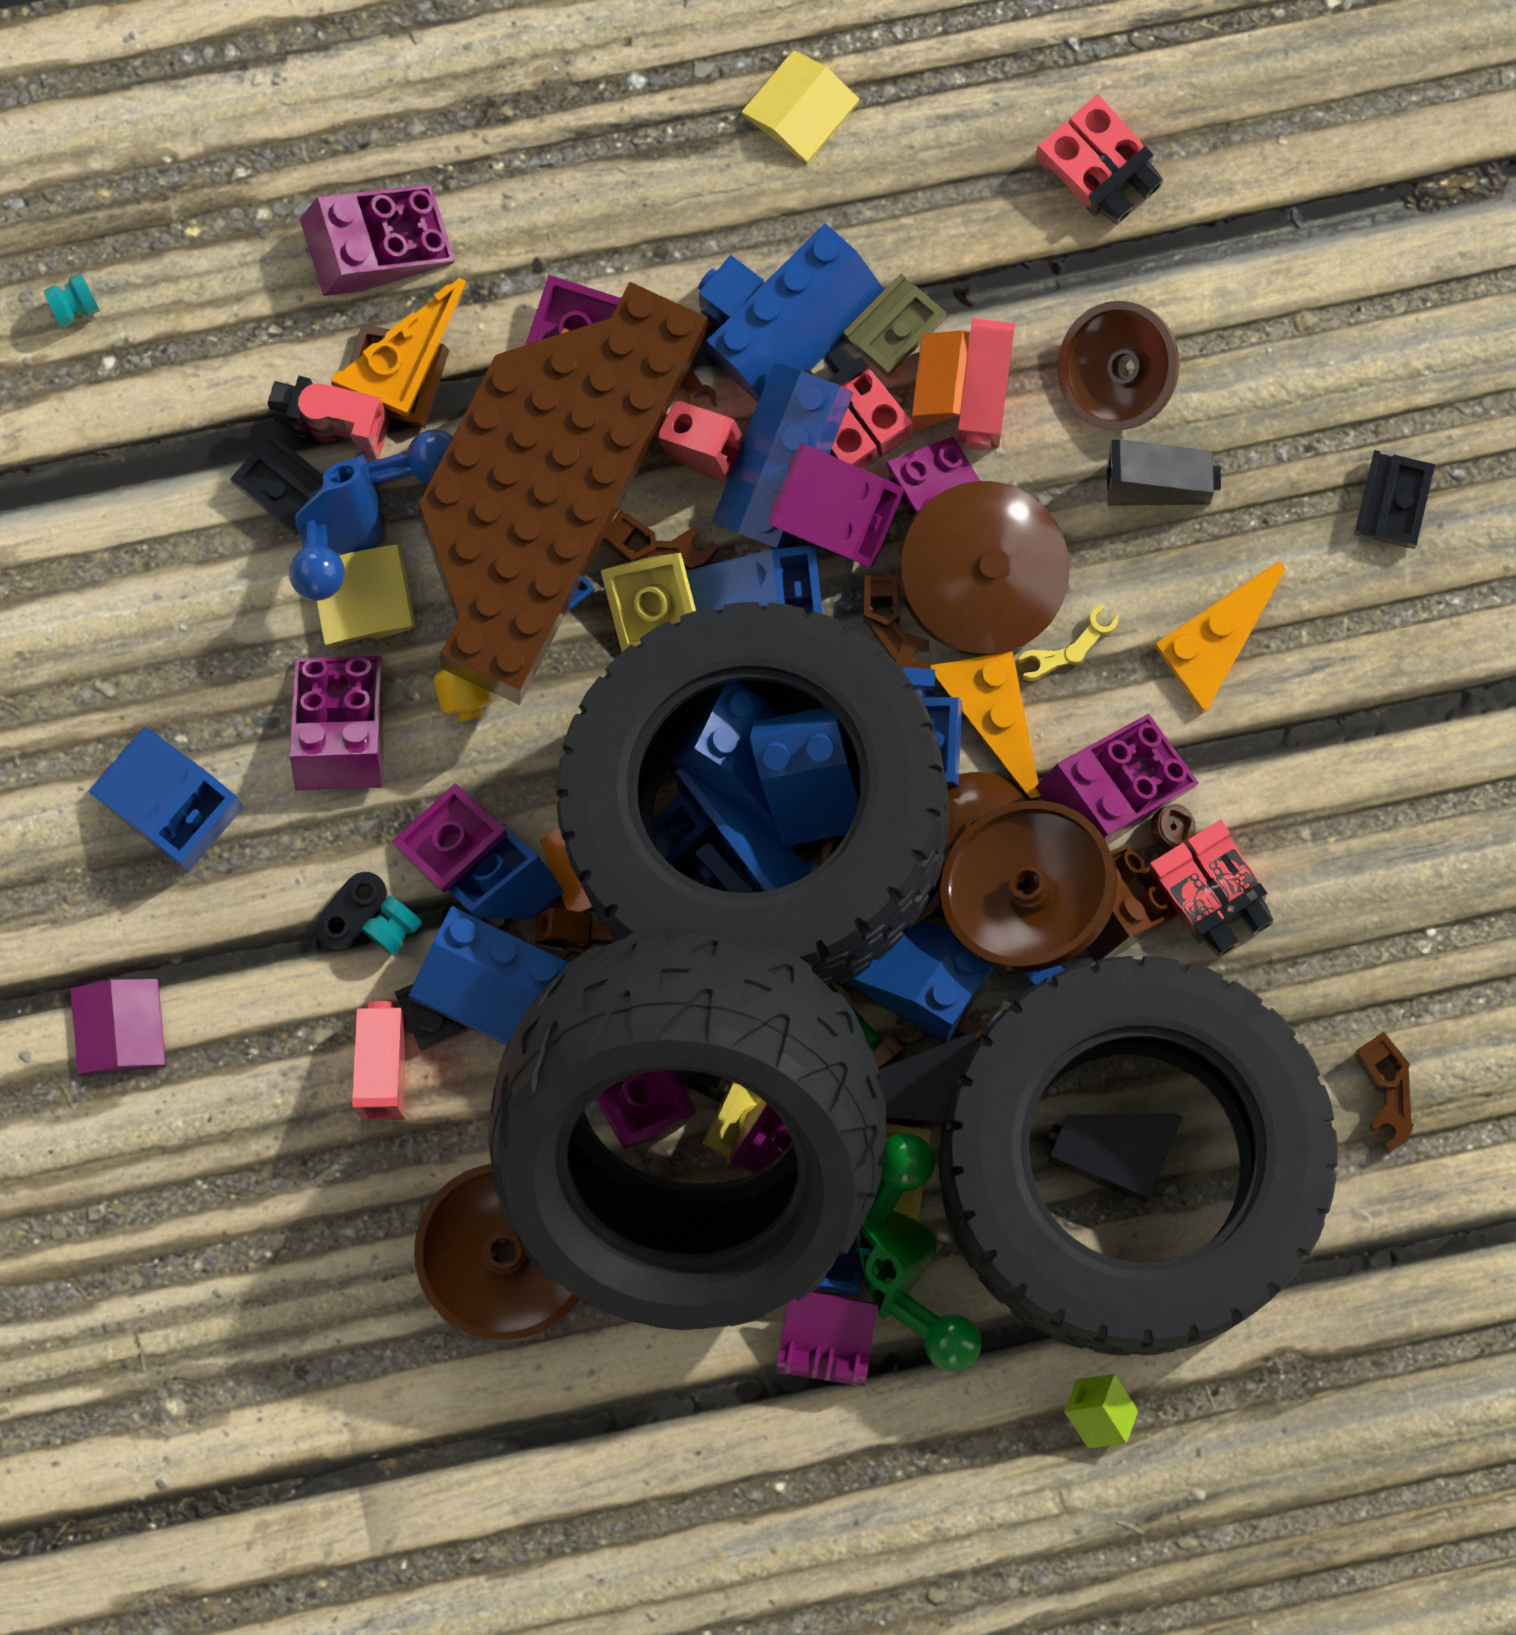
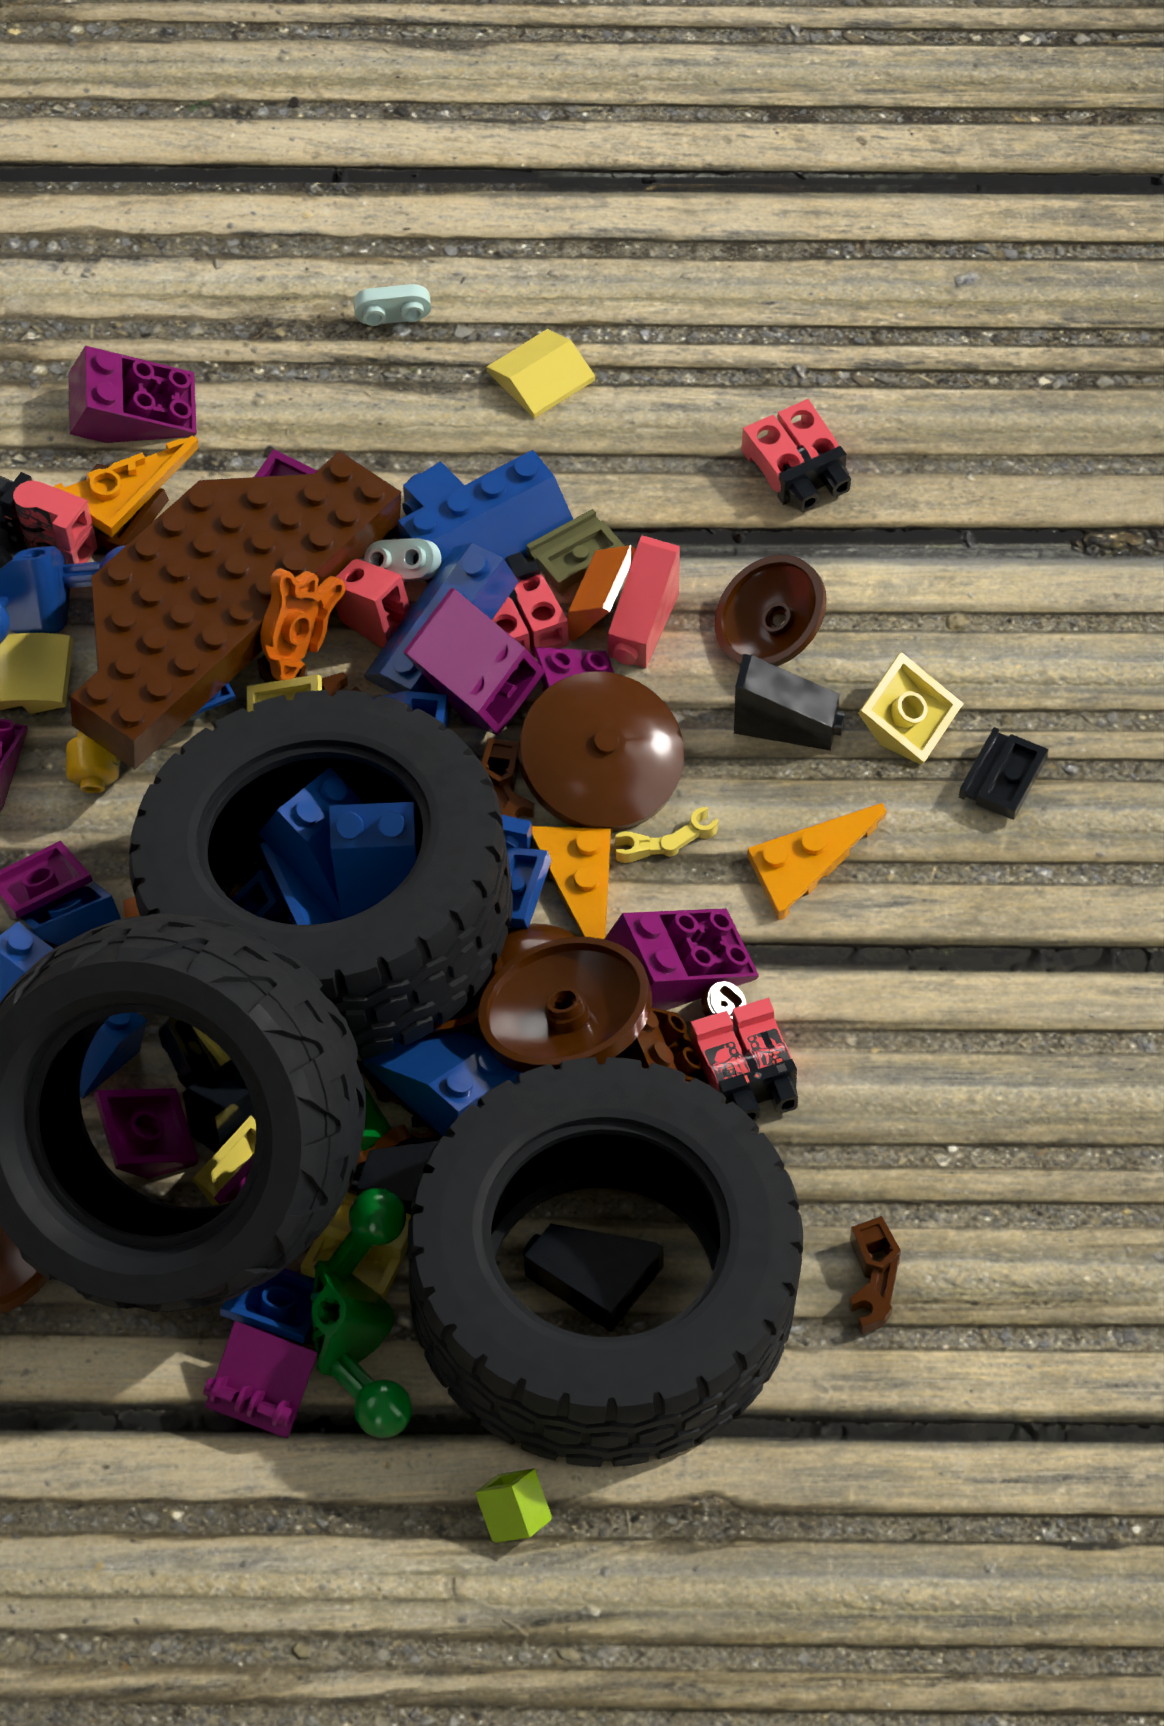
camera: 10 degrees right, 20 degrees down
none -> orange tile [260,568,346,681]
none -> light aqua plate [353,284,431,326]
none -> light aqua plate [364,538,441,581]
none -> light yellow slope [858,652,963,765]

